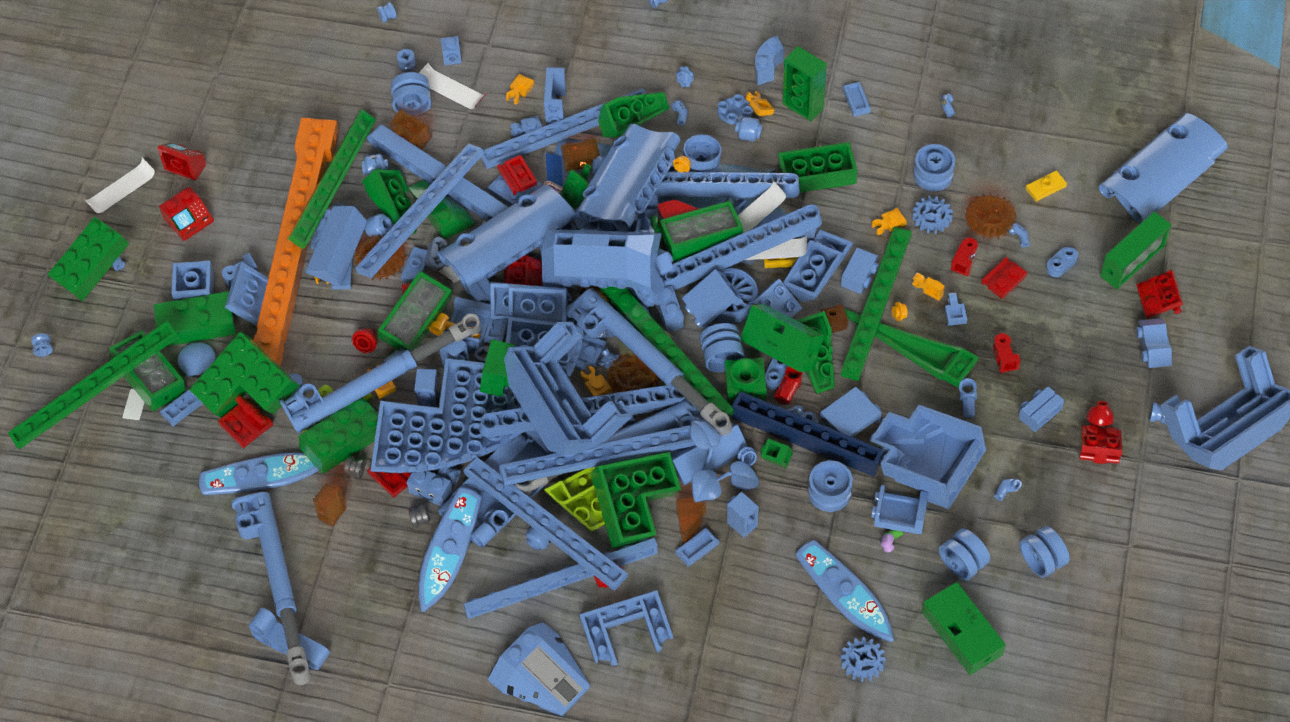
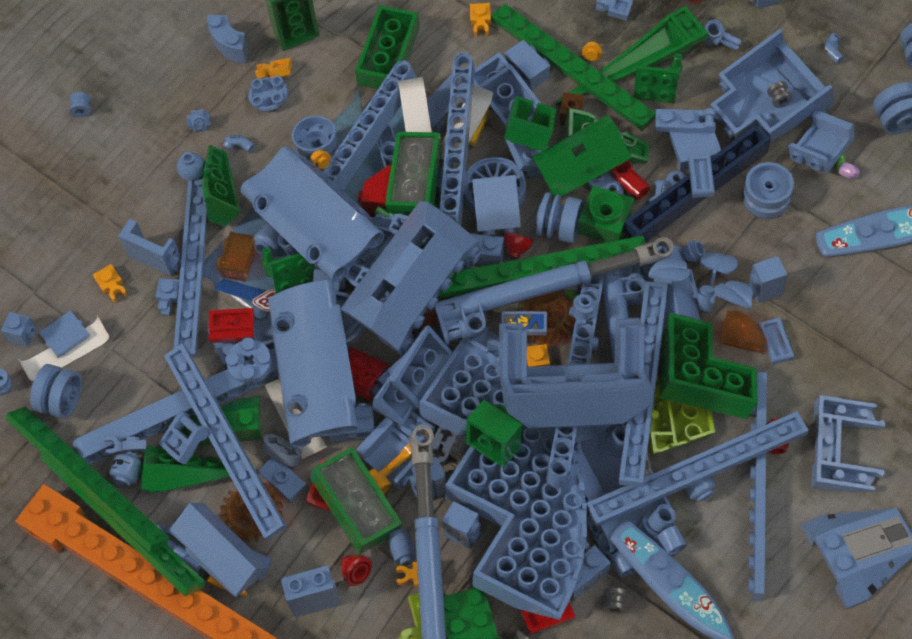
camera: 60 degrees left, 5 degrees up
medium blue head [365,214,392,240] -> none
clear orange brick [390,109,433,149] -> none
medium blue head [735,116,762,142] -> none
green brick [761,439,794,469] -> none
light orange plate [912,273,945,301] -> none
none -> green plate [6,407,169,553]
none -> medium blue piece [39,310,90,358]
none -> medium blue plate [105,436,146,455]
none -> medium blue plate [159,411,208,465]
none -> medium blue brick [176,152,205,180]
none -> medium blue plate [225,338,272,384]
none -> medium blue panel [281,566,341,618]
none -> tile [501,311,547,335]
none -> green piece [504,96,556,152]
none -> red brick [504,233,533,259]
none -> medium blue brick [569,294,596,325]
none -> green plate [634,53,683,104]
none -> medium blue plate [655,108,716,133]
none -> medium blue tile [688,155,715,198]
none -> flat silver wheel [767,81,793,108]

